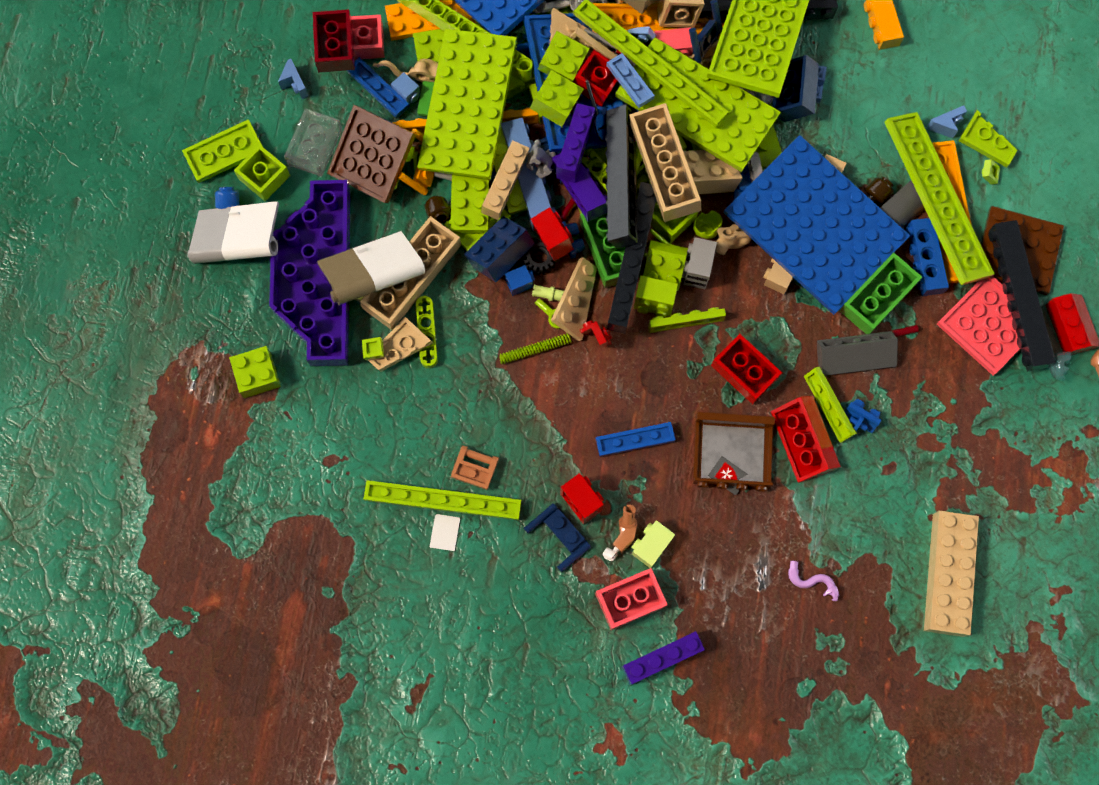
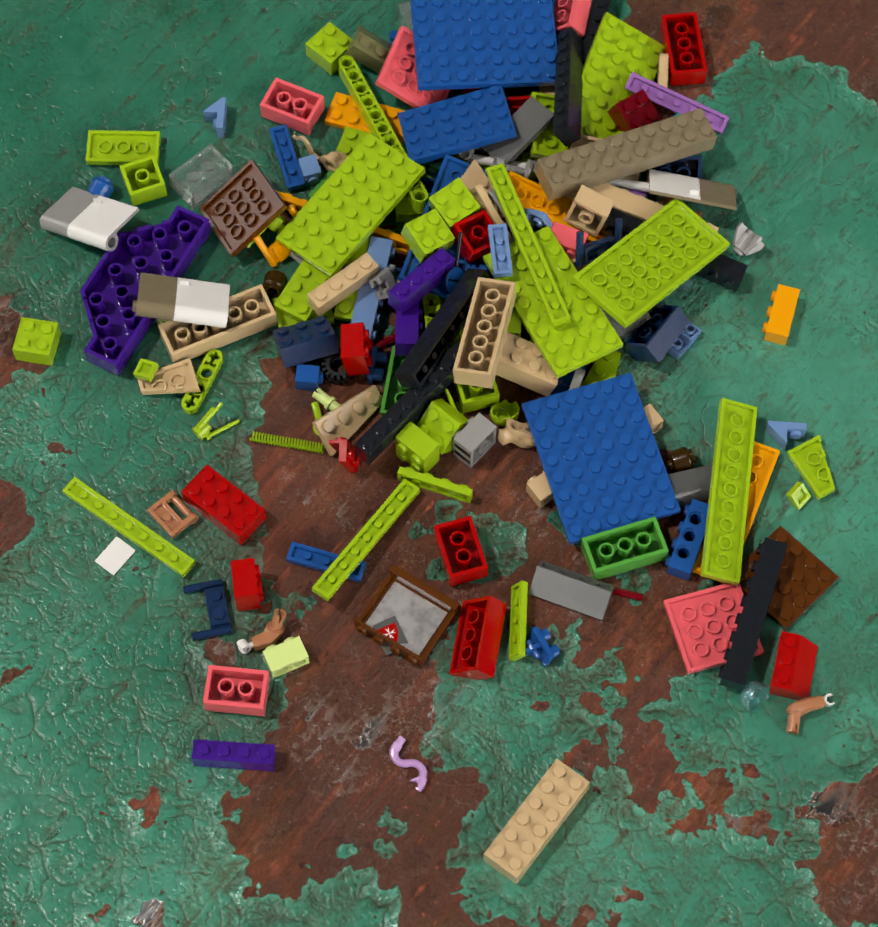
camera: 30 degrees right, 10 degrees down
dark red brick [312,9,355,73] -> none
none -> red brick [181,464,266,546]
none -> lime plant [192,402,240,440]
none -> lime plate [312,478,420,602]

